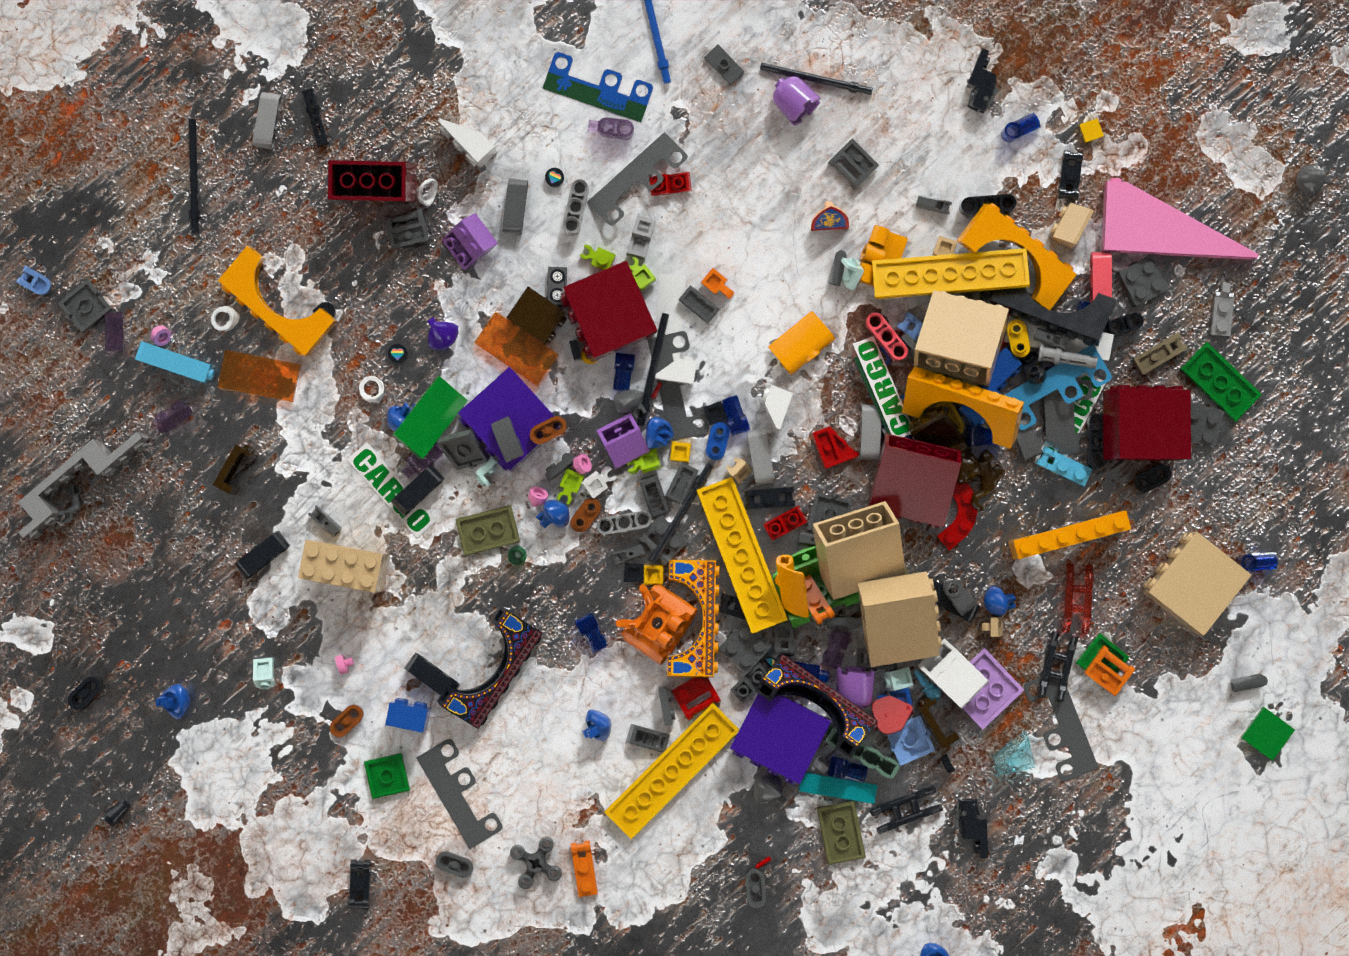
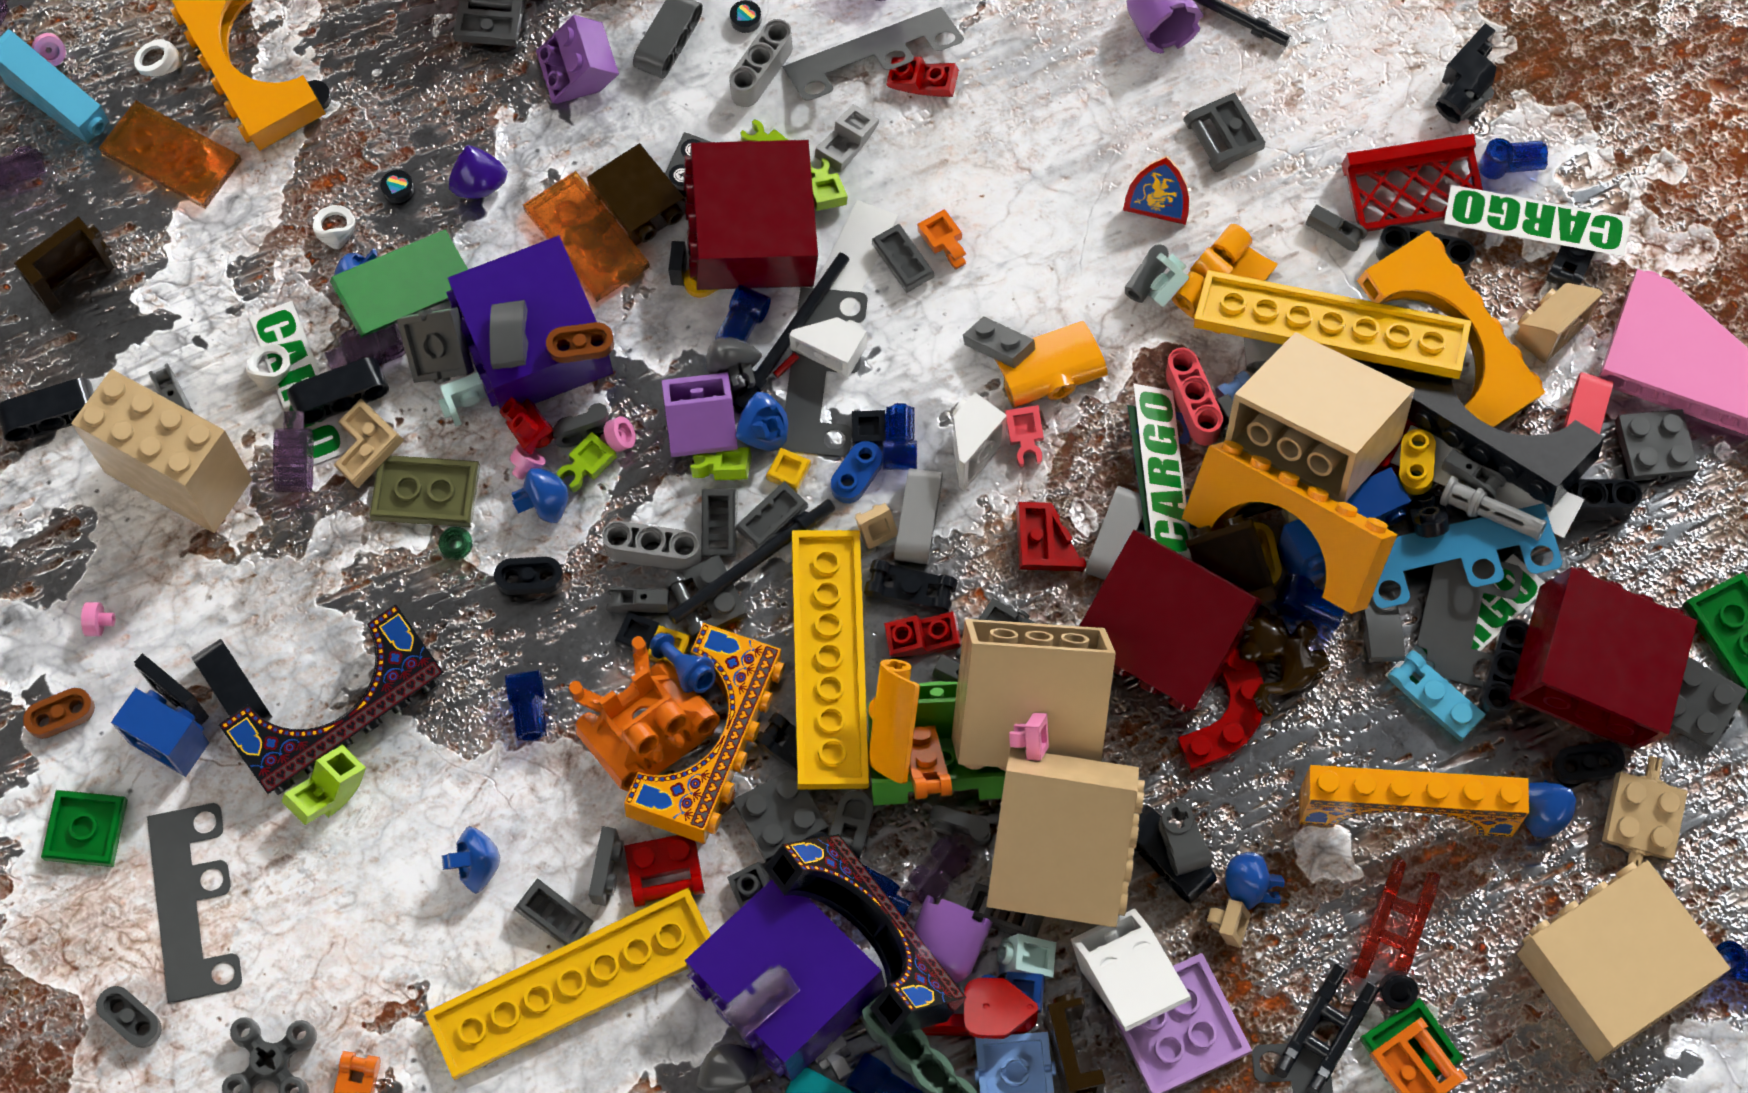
camera: 20 degrees right, 20 degrees down
dark orange plate [570,498,601,532] -> none
white plate [581,465,617,499] -> none
medium azure bar [914,670,941,701] -> none
tan tile [933,236,957,256] -> none
yellow tile [1079,118,1104,143] -> none
dark tan plate [1132,332,1188,375] -> none
none -> black tile [134,653,209,725]
none -> white piece [246,343,291,391]
none -> clear purple piece [273,411,314,492]
none -> lime brick [282,745,366,825]
none -> tan tile [334,399,404,488]
none -> black plate [494,557,564,595]
none -> red hips [499,397,553,455]
none -> blue piece [650,633,716,693]
none -> clear purple hinge [722,964,800,1039]
none -> dark grey plate [963,316,1036,369]
none -> coral plate [1005,405,1044,467]
none -> bright pink tile [1009,713,1049,761]
none -> red fence [1341,133,1483,232]
none -> black tile [1379,971,1418,1010]
none -> sticker [1444,185,1631,257]
none -> blue piece [1524,780,1576,839]
none -> tan plate [1602,756,1688,866]

